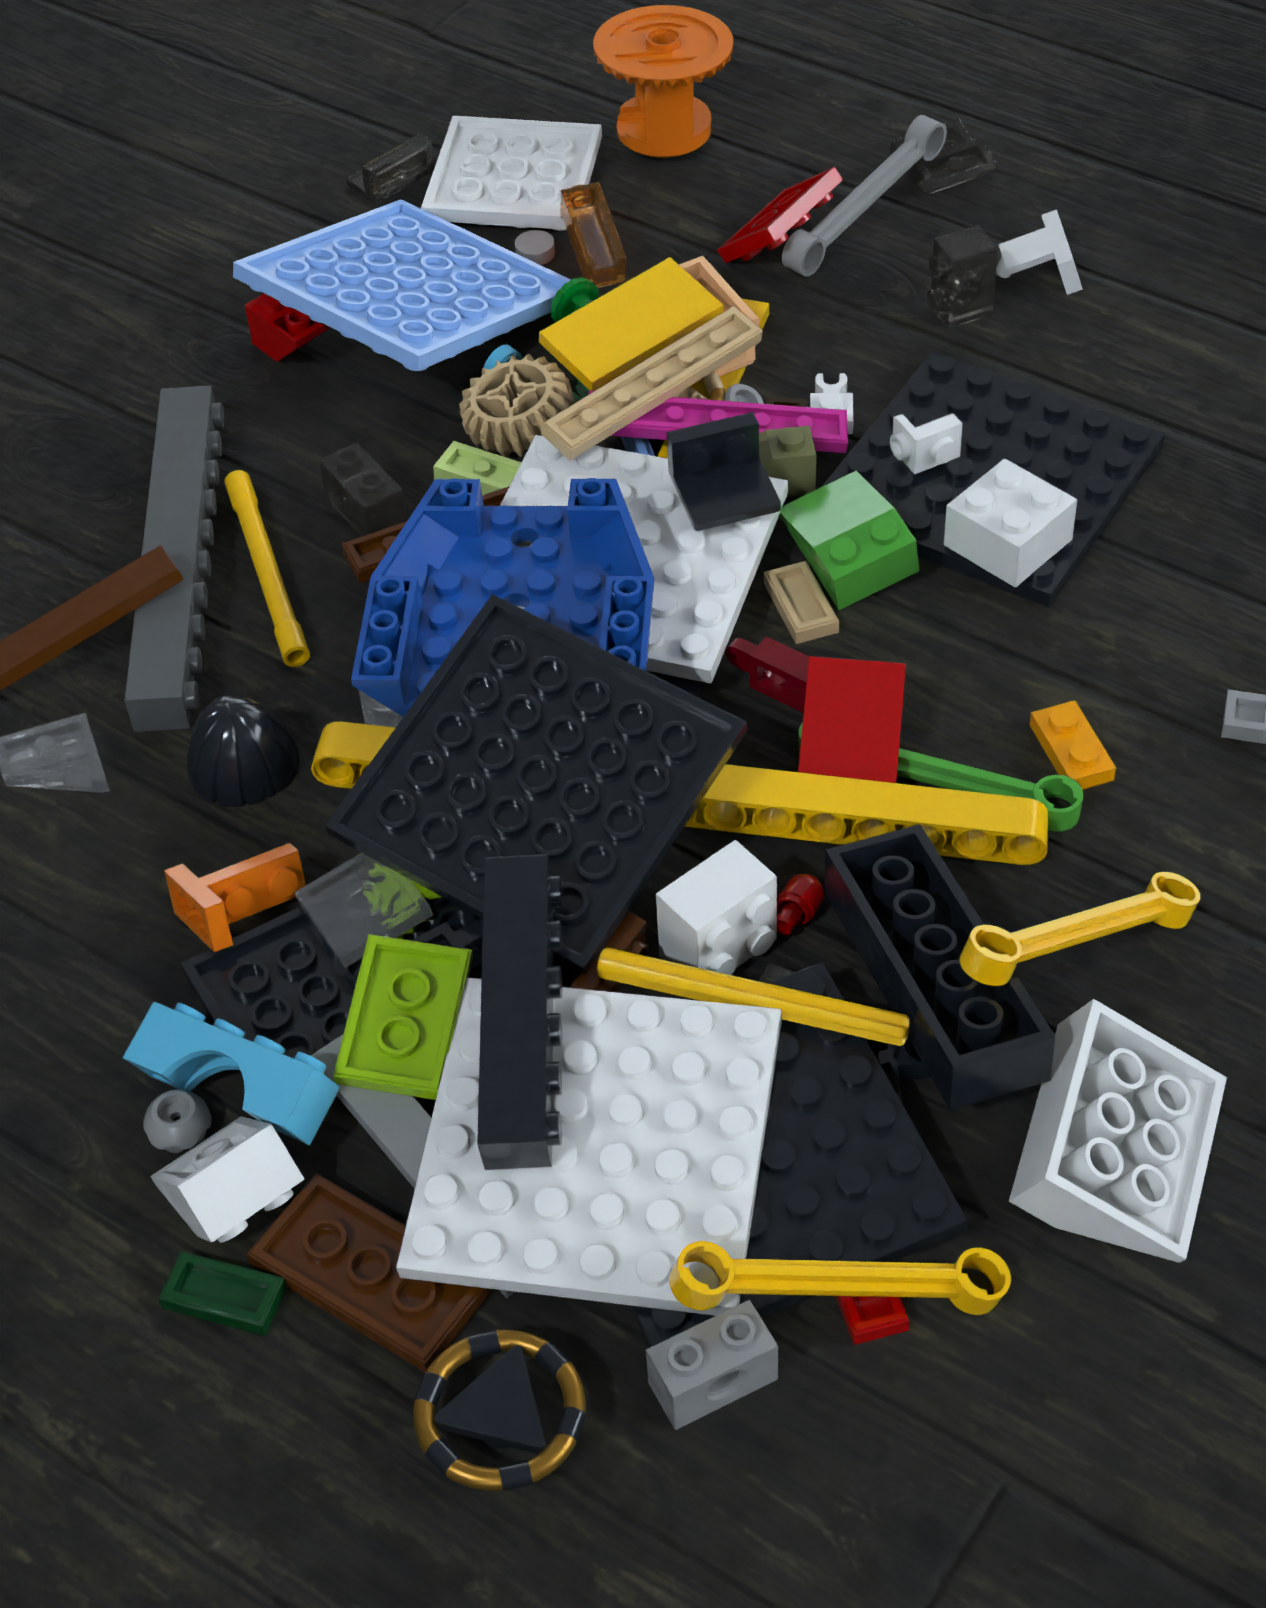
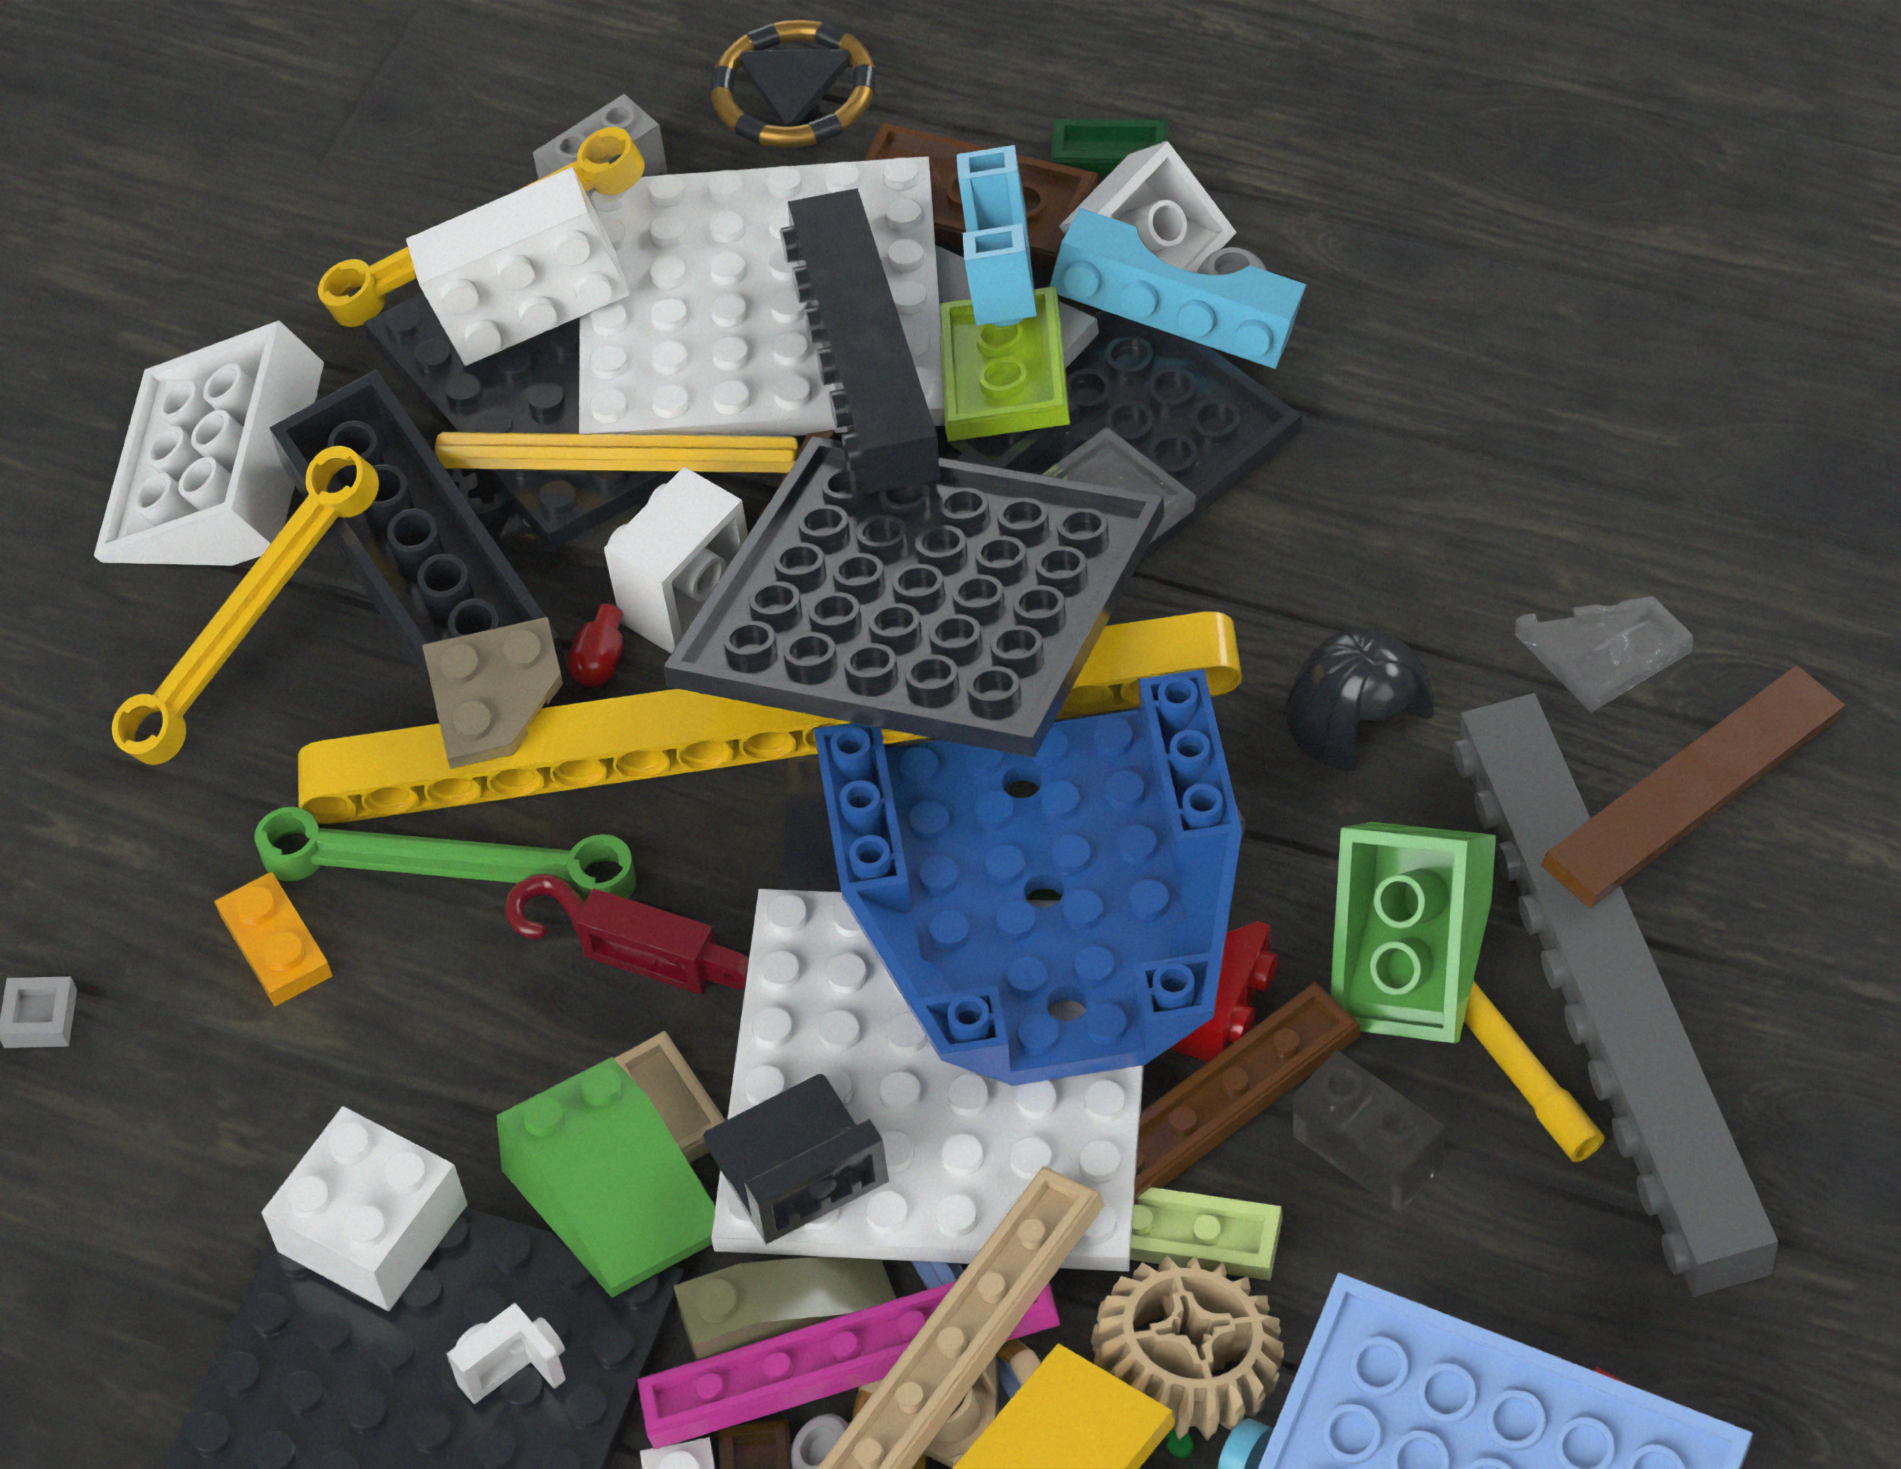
camera: 170 degrees right, 5 degrees up
orange bracket [164,843,307,953] -> none
red tile [798,656,906,783] -> none
none -> white brick [406,167,630,366]
none -> dark tan plate [422,617,563,769]
none -> medium azure arch [957,145,1037,326]
none -> bright green slope [1330,822,1496,1043]

